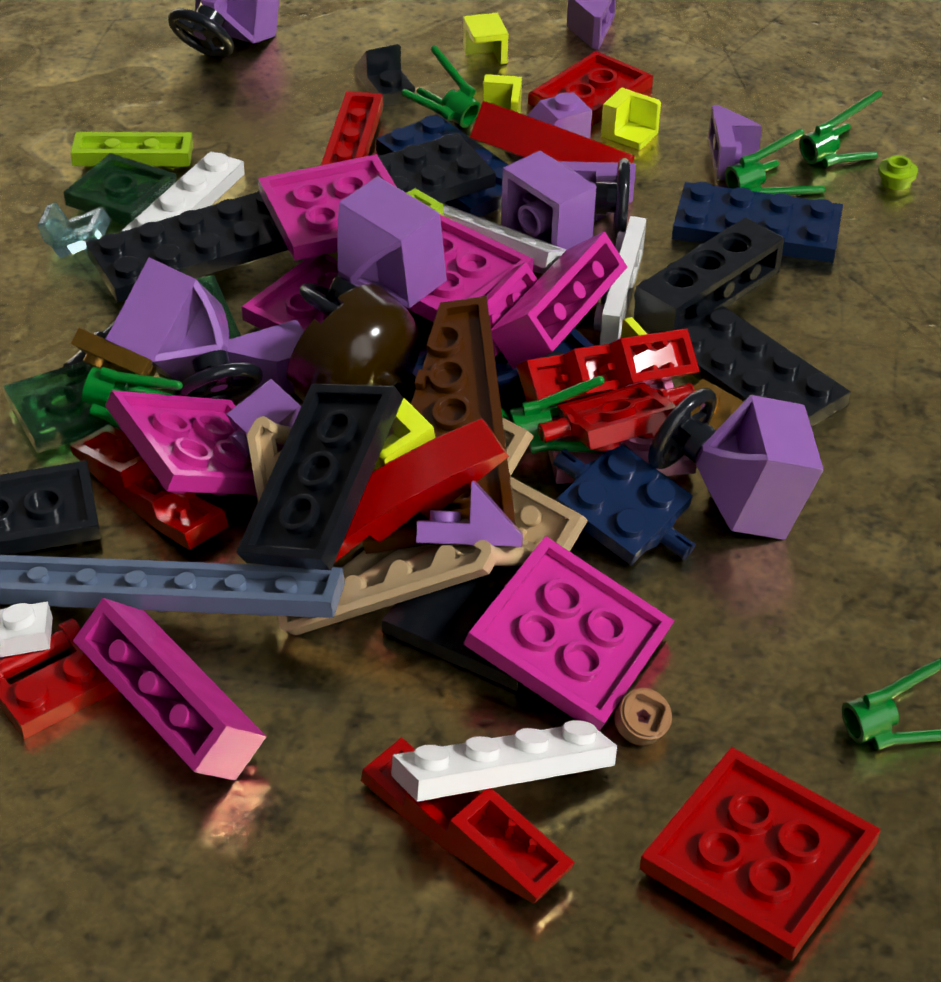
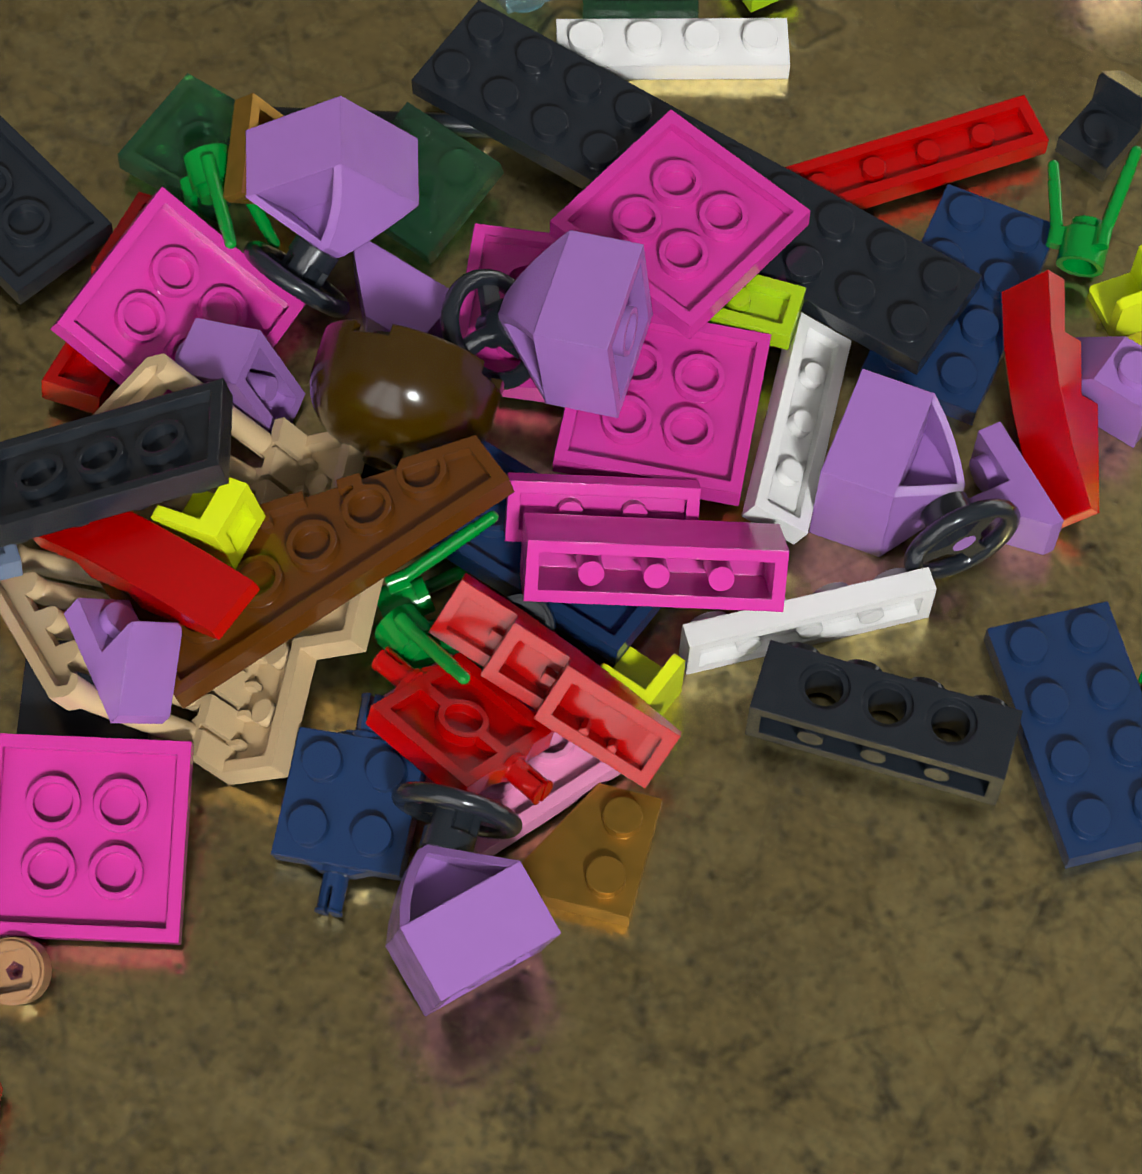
camera: 60 degrees right, 20 degrees up
black plate [677,305,851,427] -> none

